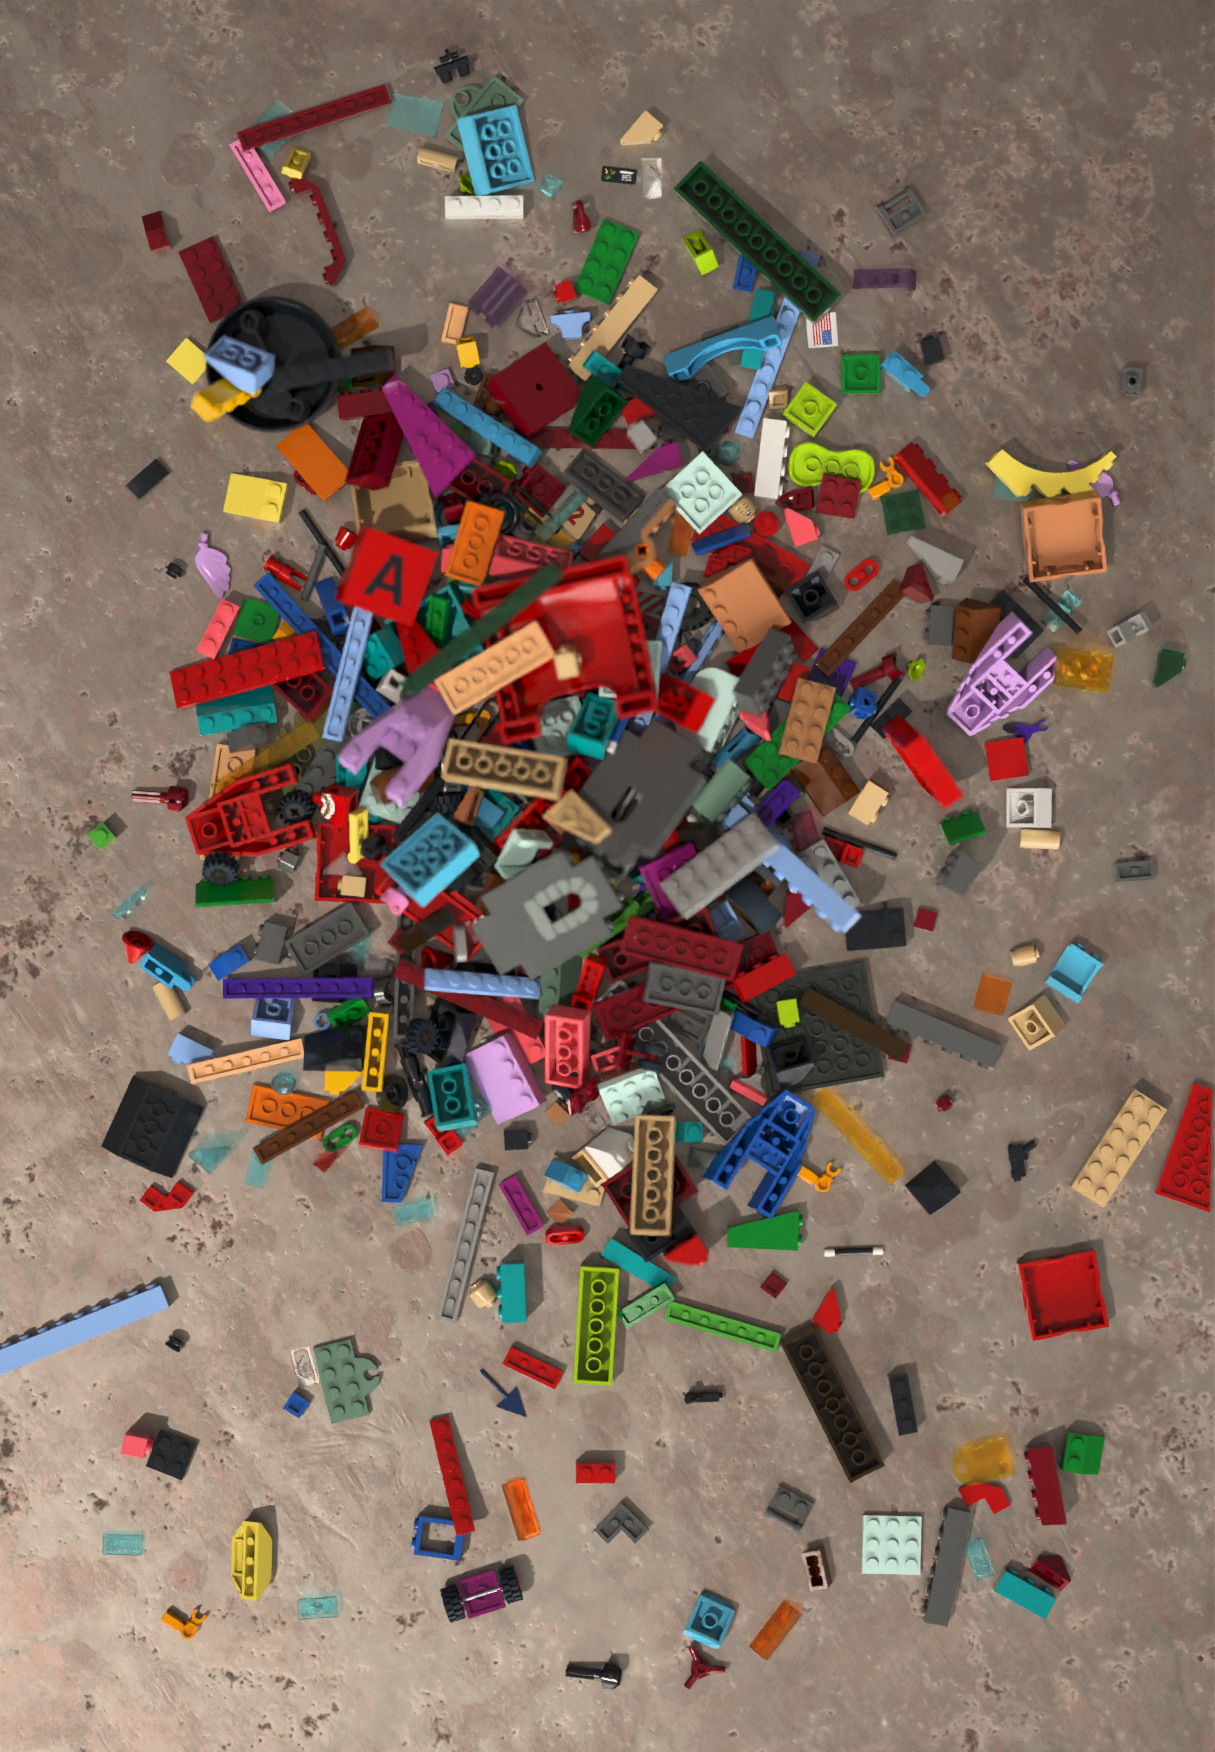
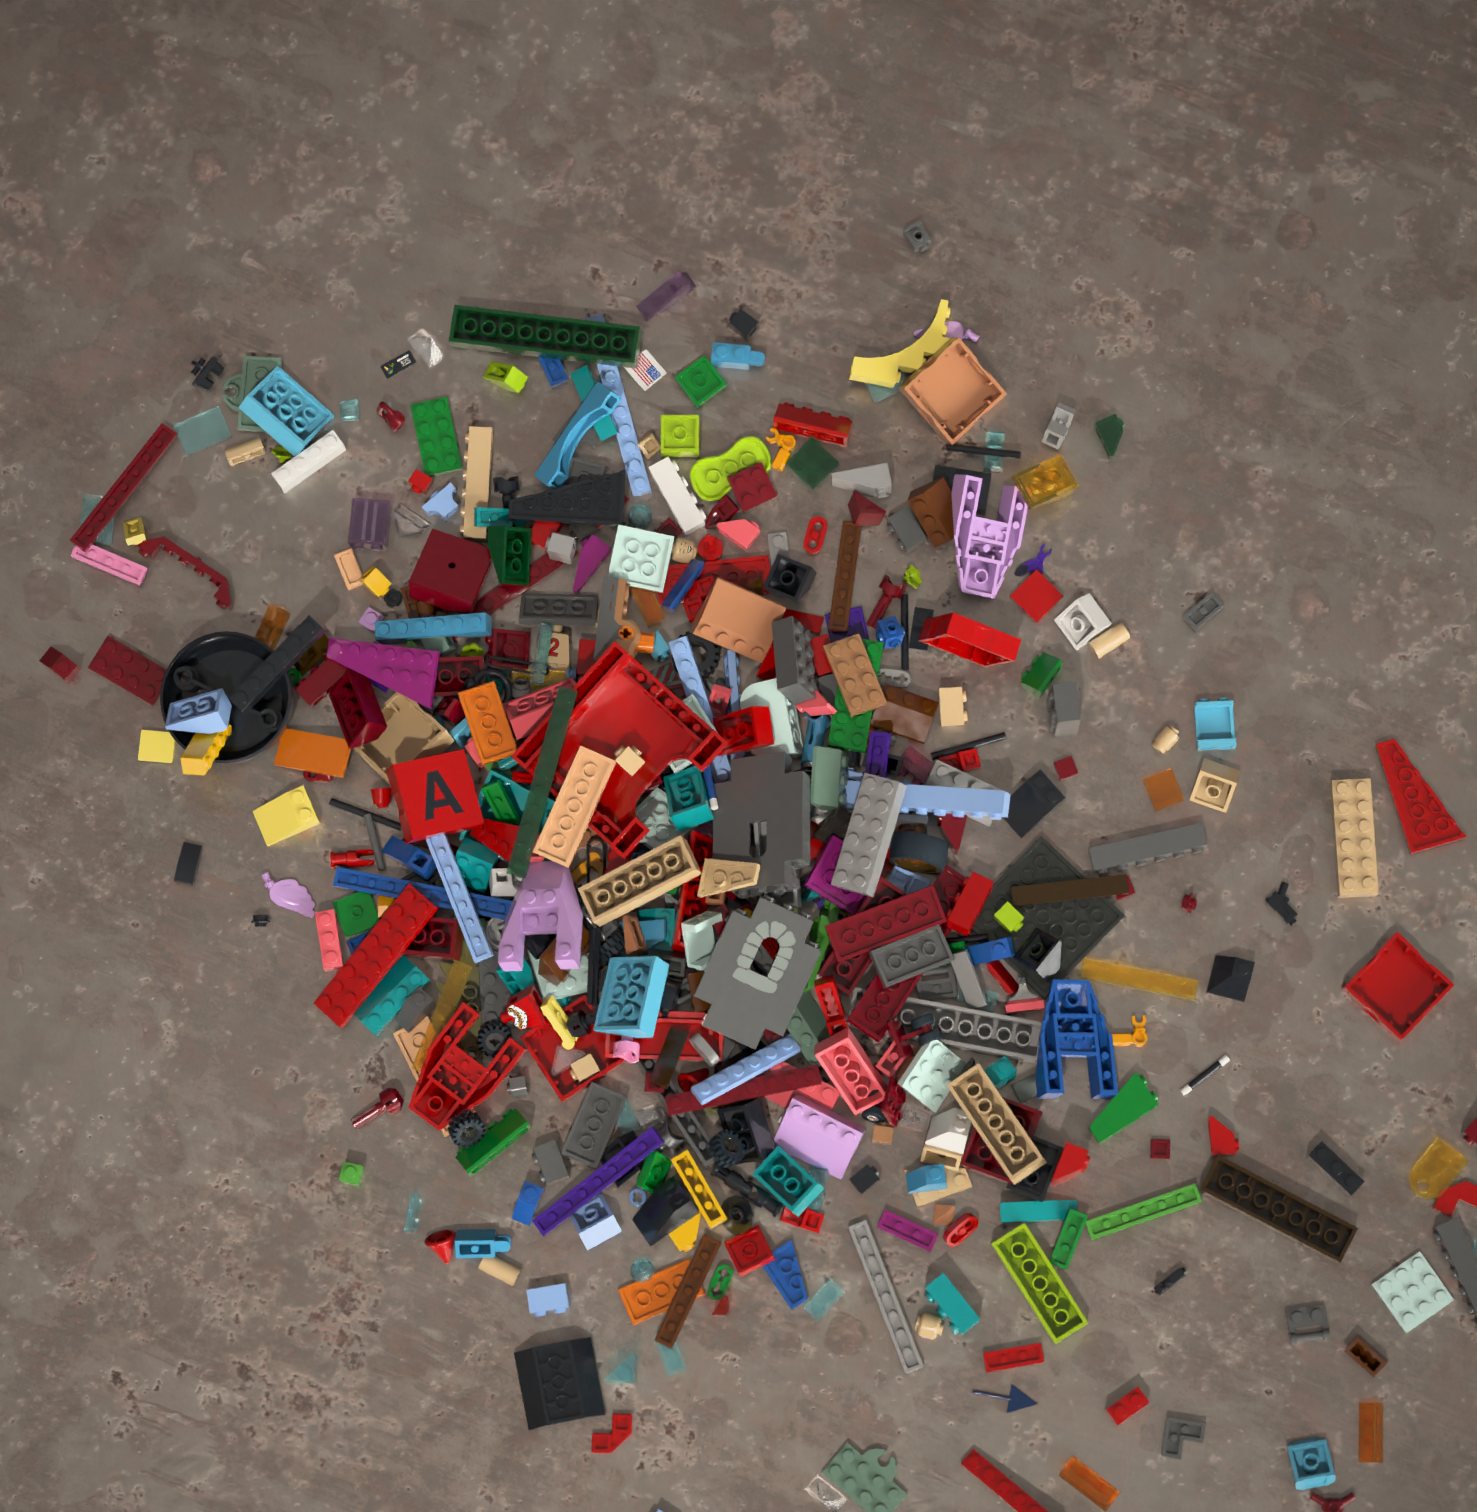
camera: 30 degrees left, 10 degrees down
light nougat plate [186,1037,304,1084] -> none
tan slope [620,110,663,145] -> none
dark grey plate [875,185,927,236] -> none

